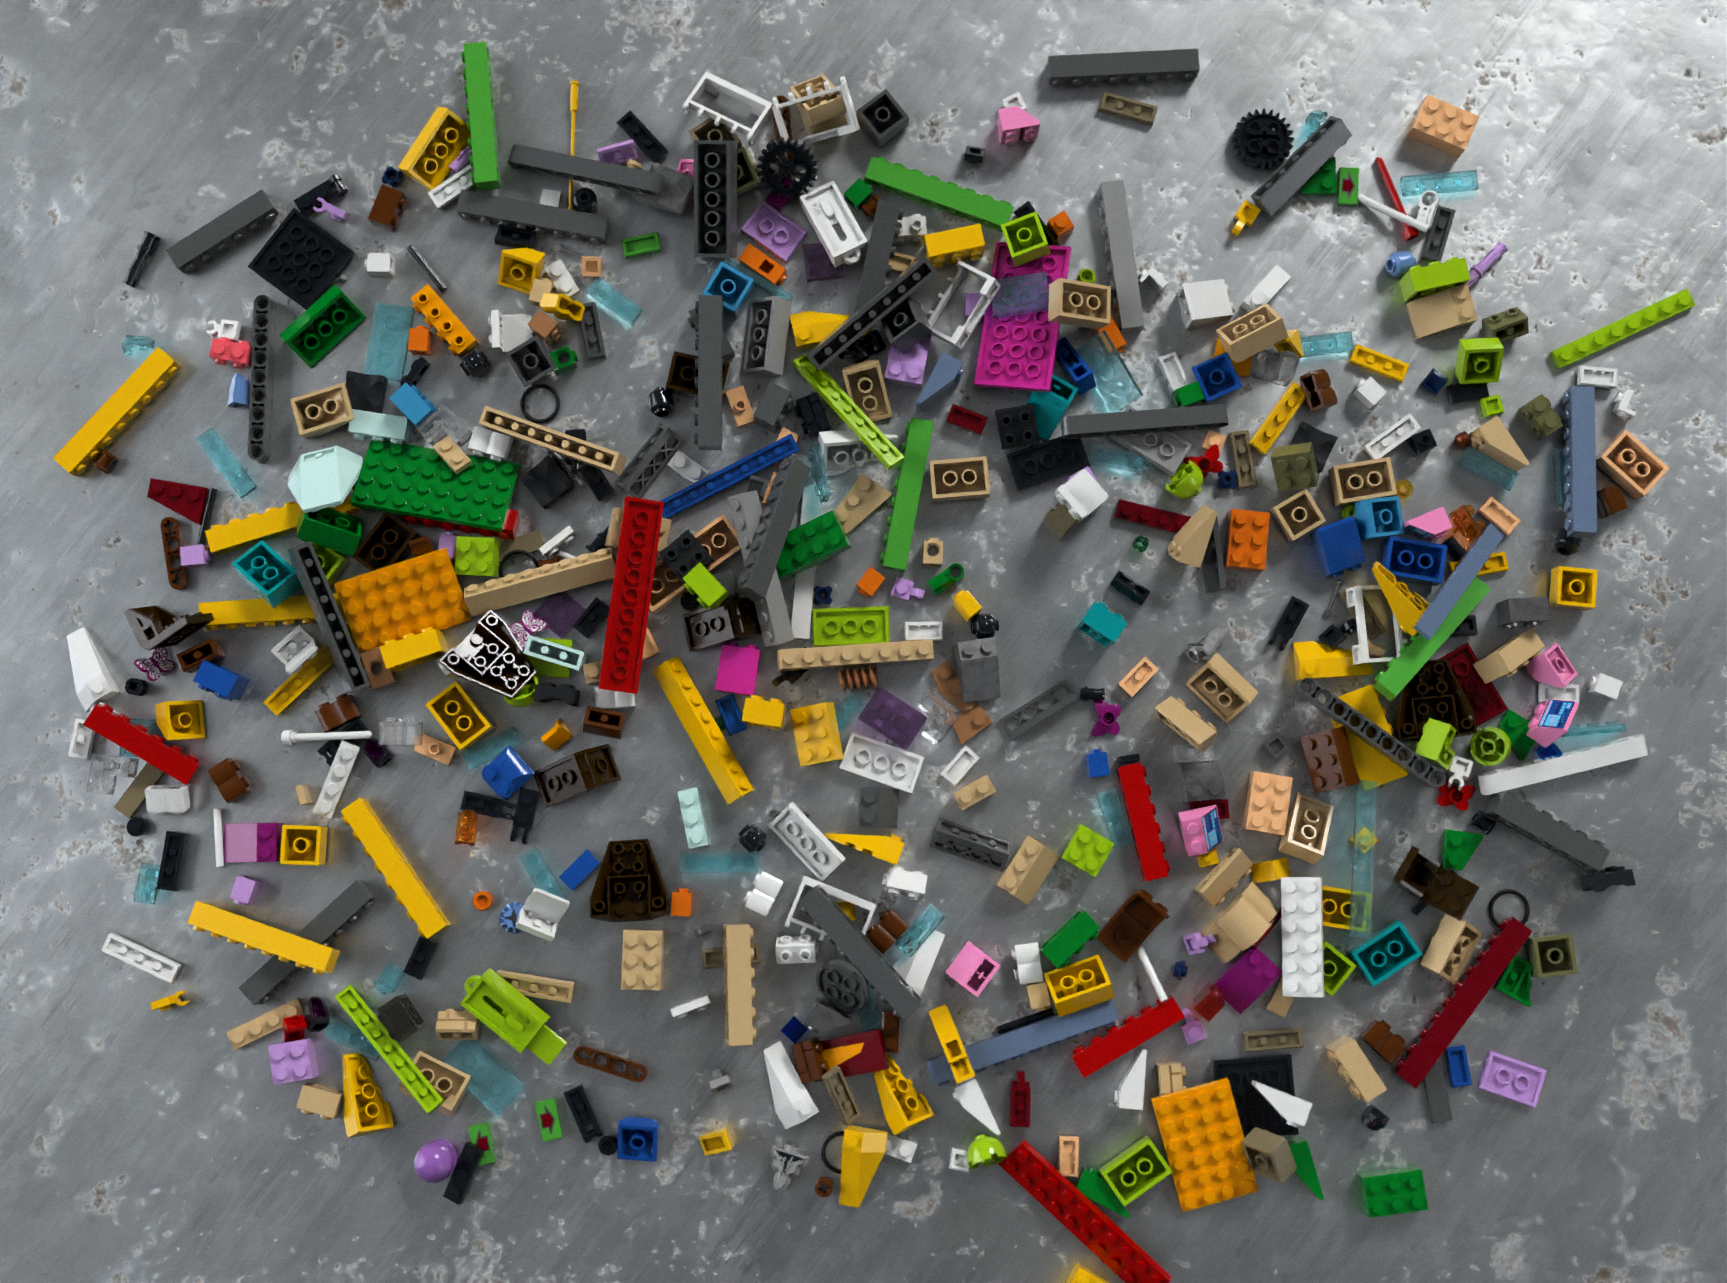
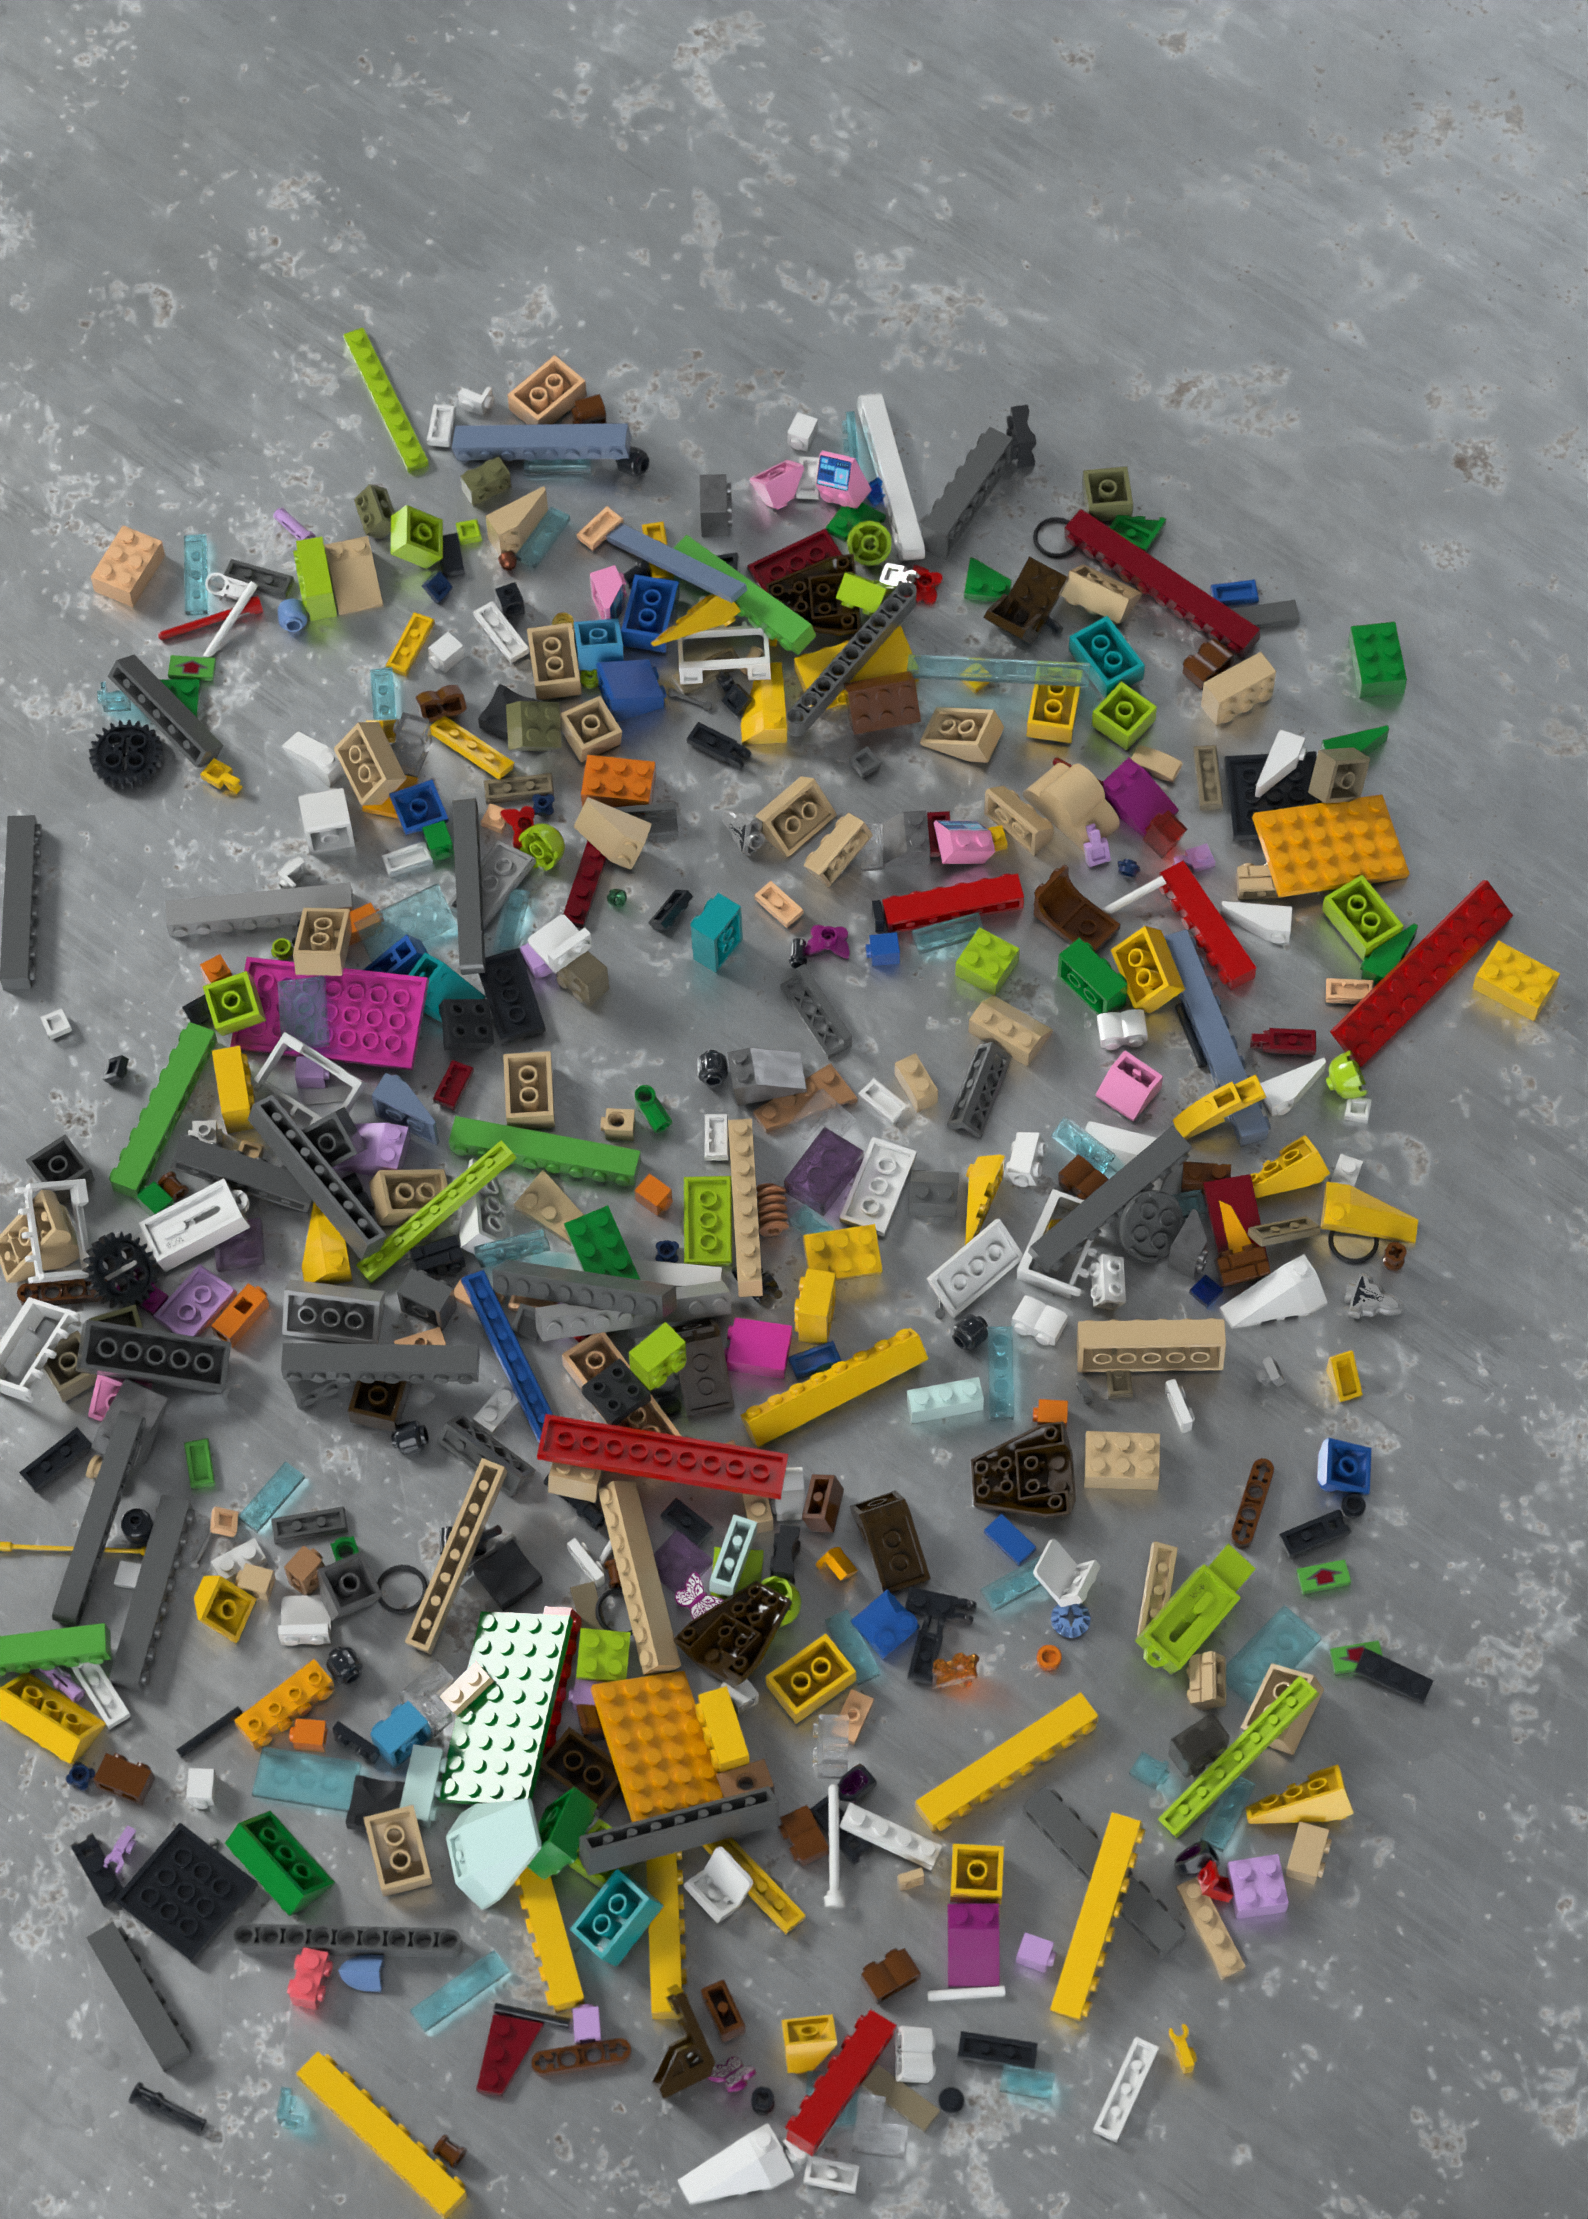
camera: 90 degrees left, 20 degrees down
blue brick [193,660,250,701] -> none
white plate [206,319,242,342] -> none
black plate [403,936,439,980] -> none
medium lavender tile [414,1139,459,1183] -> none
white brick [468,426,513,462] -> none
black plate [495,225,537,249] -> none
yellow brick [540,293,585,321] -> none
black plate [579,464,615,502] -> none
lavender plate [597,139,639,165] -> none
dark azure brick [702,261,755,318] -> none
clear light blue tile [724,258,793,302] -> none
lavender plate [890,577,925,601] -> none
yellow brick [952,590,982,622] -> none
bright pink slope [996,106,1040,145] -> none
tan brick [1025,981,1051,1012] -> none
dark tan tile [1099,91,1158,126] -> none
light nougat brick [1242,771,1293,835] -> none
yellow slope [1250,857,1292,883] -> none
white plate [1281,877,1324,997] -> none
black rock [1361,1105,1390,1131] -> none
clear orange hips [1450,504,1486,542] -> none
black bush [1470,810,1497,835] -> none
tan wedge [1473,627,1545,684] -> none
lavender tile [1477,1050,1547,1108] -> none
yellow brick [1549,566,1598,611] -> none

